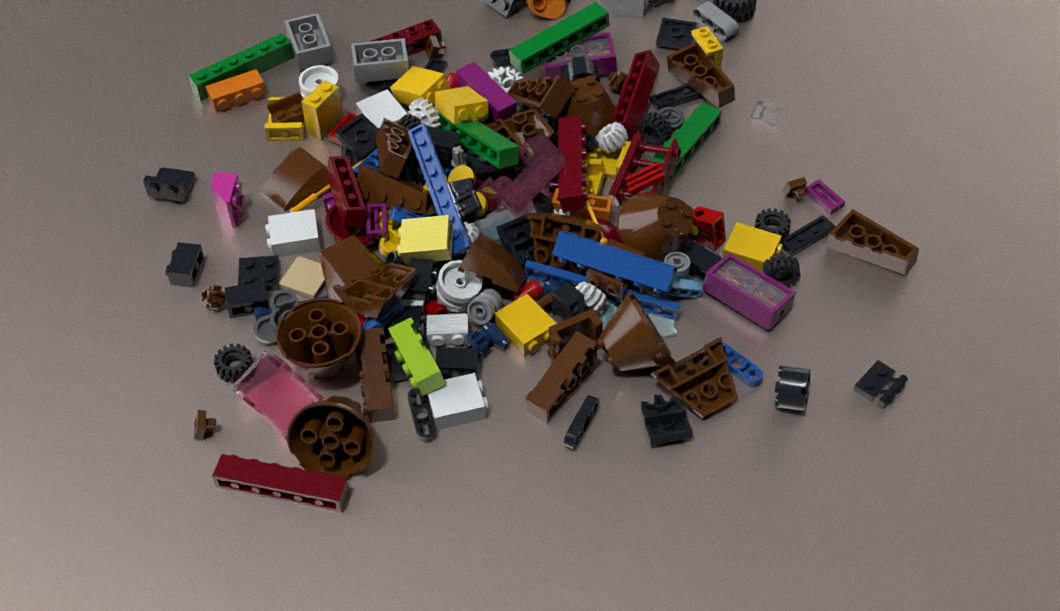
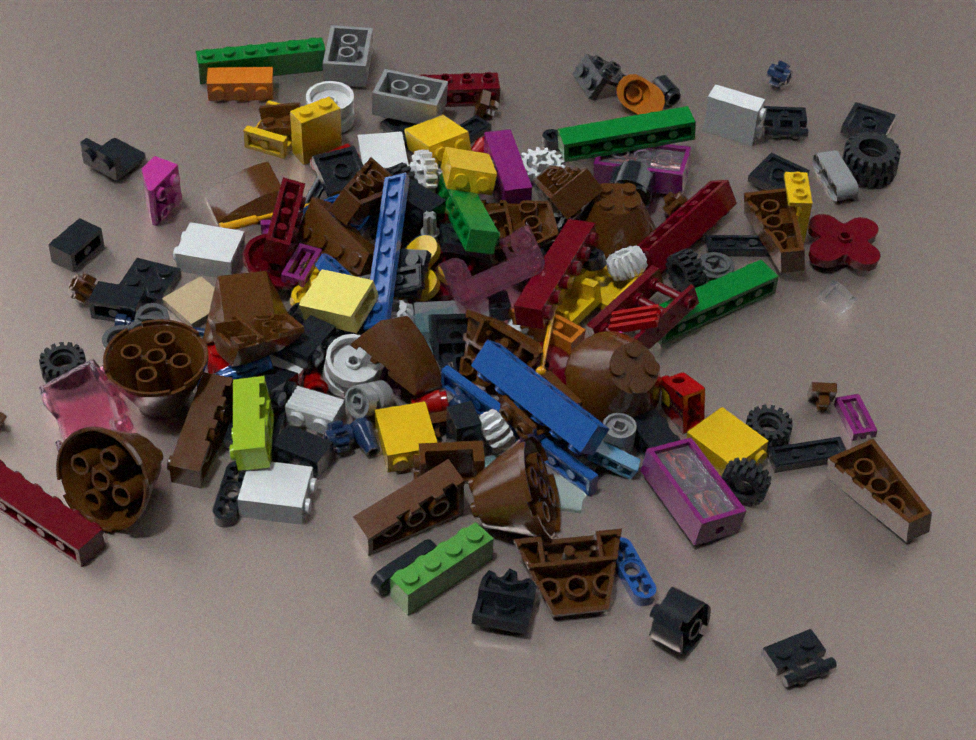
camera: 20 degrees right, 5 degrees down
none -> bright green brick [390,522,494,615]
none -> dark red plant [807,214,881,271]

